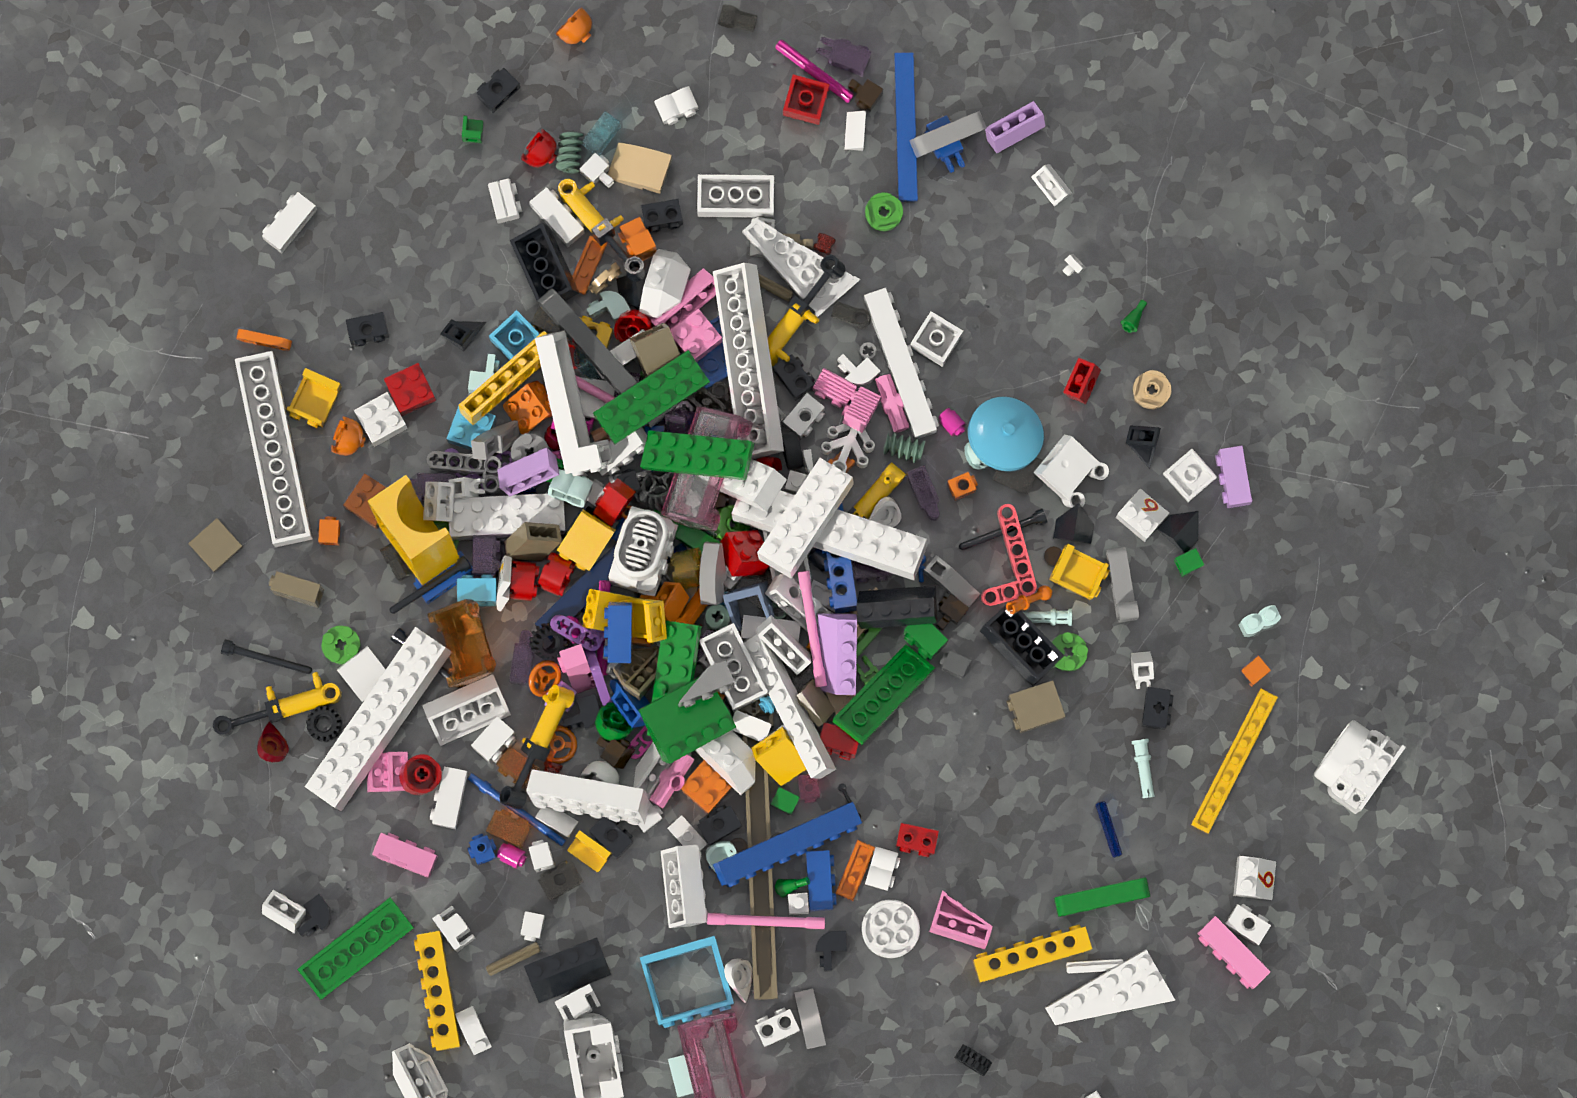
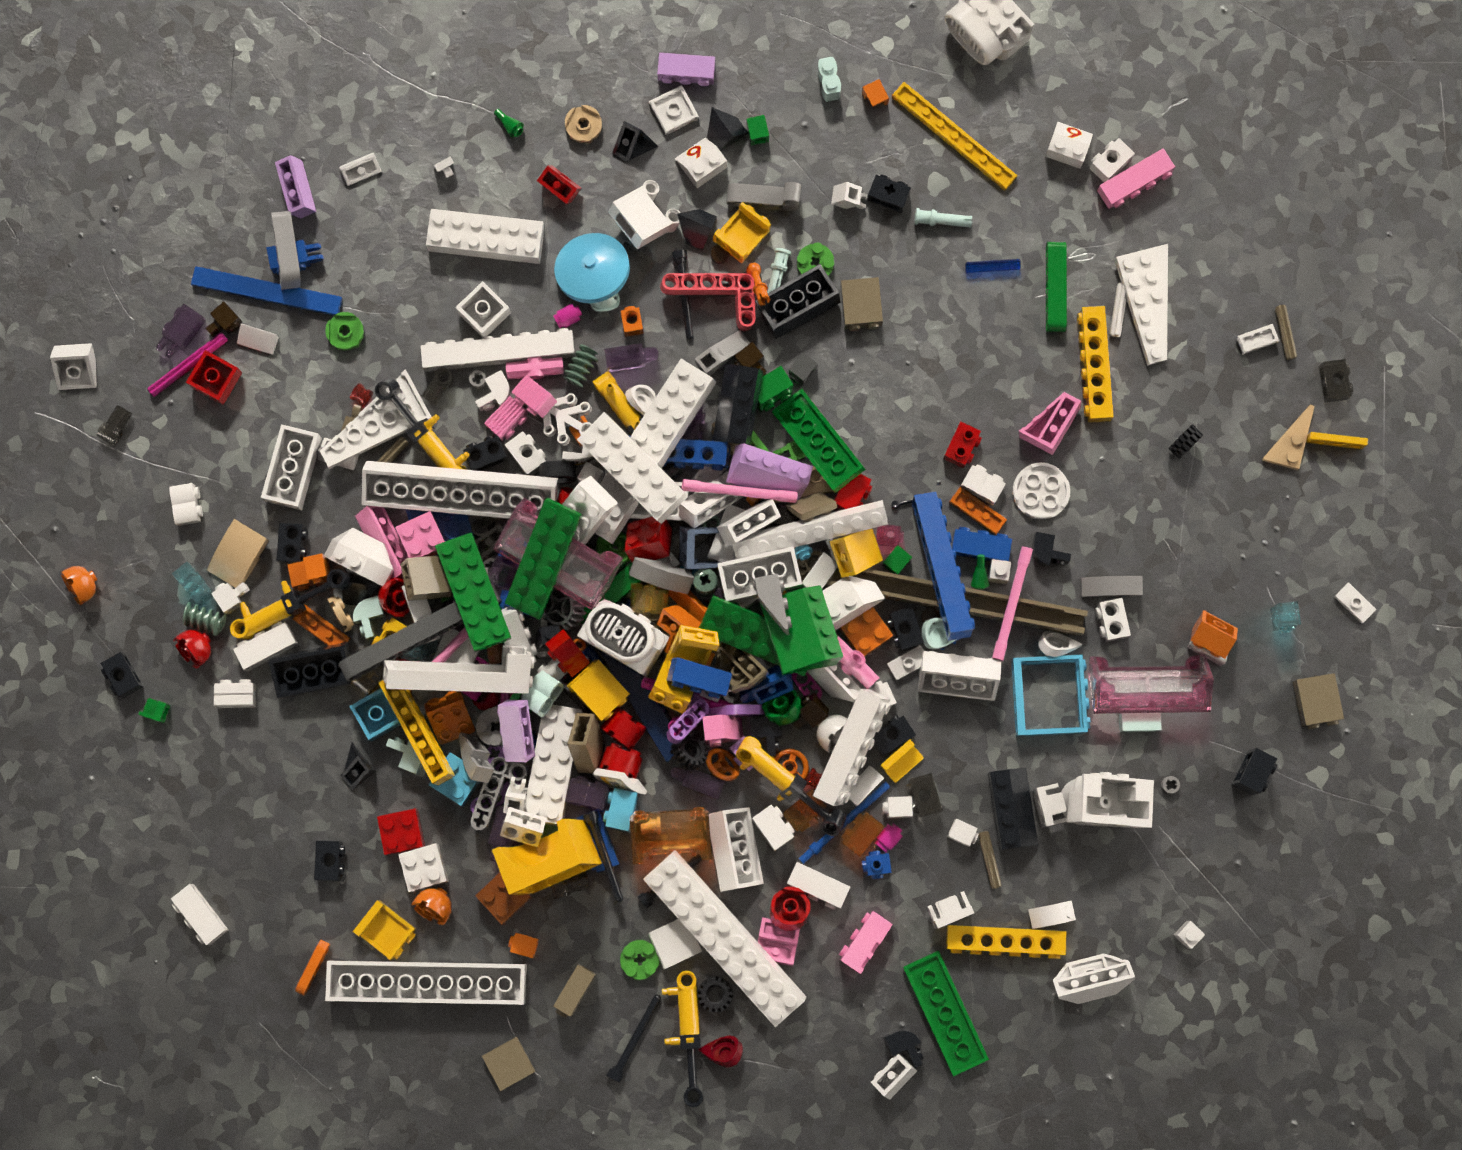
camera: 75 degrees left, 0 degrees up
none -> white brick [426,209,545,264]

